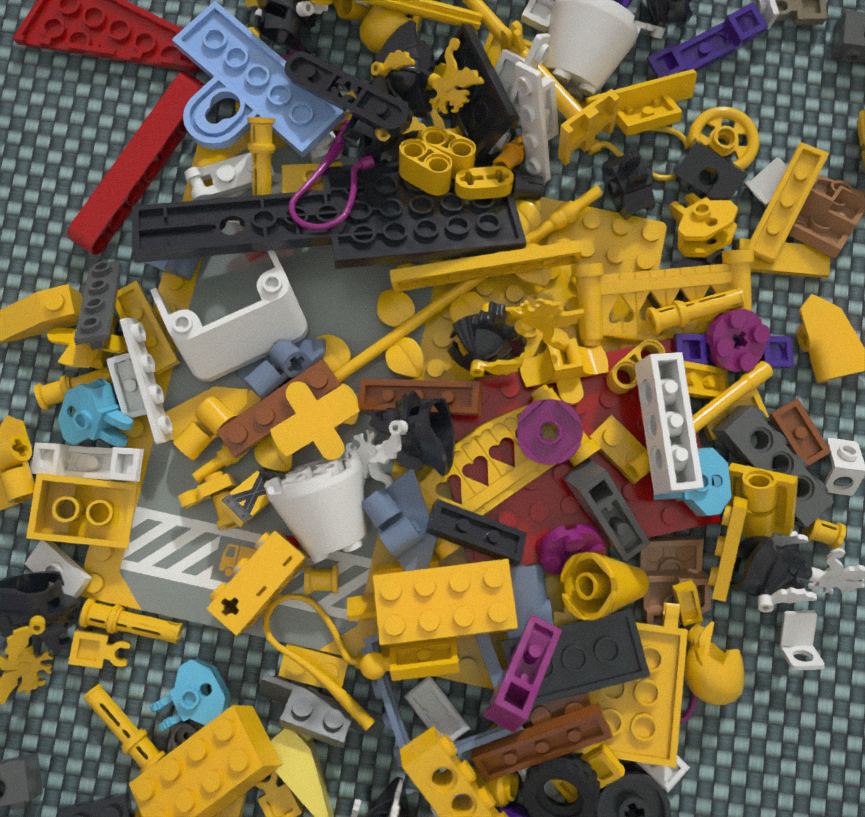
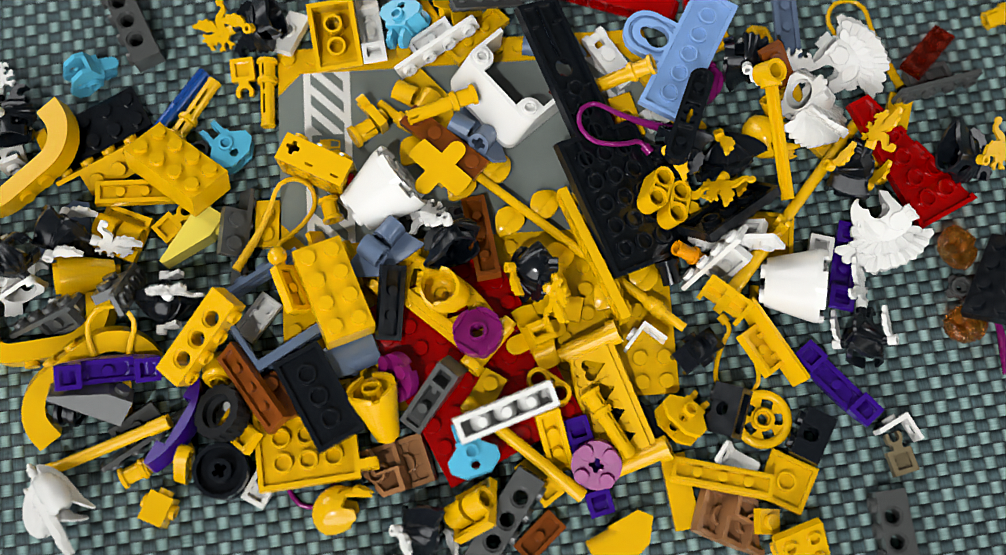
camera: 75 degrees right, 5 degrees down
tile [218,466,282,528] -> none
yellow beam [454,166,514,200] -> none
magenta slope [483,614,562,733] -> none
yellow piece [672,580,703,626] -> none
yellow plate [708,496,748,602] -> none
none -> blue axle [151,68,210,128]
none -> yellow pin [405,83,479,126]
none -> yellow helmet [415,266,470,314]
none -> white bracket [623,321,668,353]
none -> yellow plate [753,508,780,535]
none -> yellow tile [762,448,819,516]
none -> black brick [784,406,838,466]

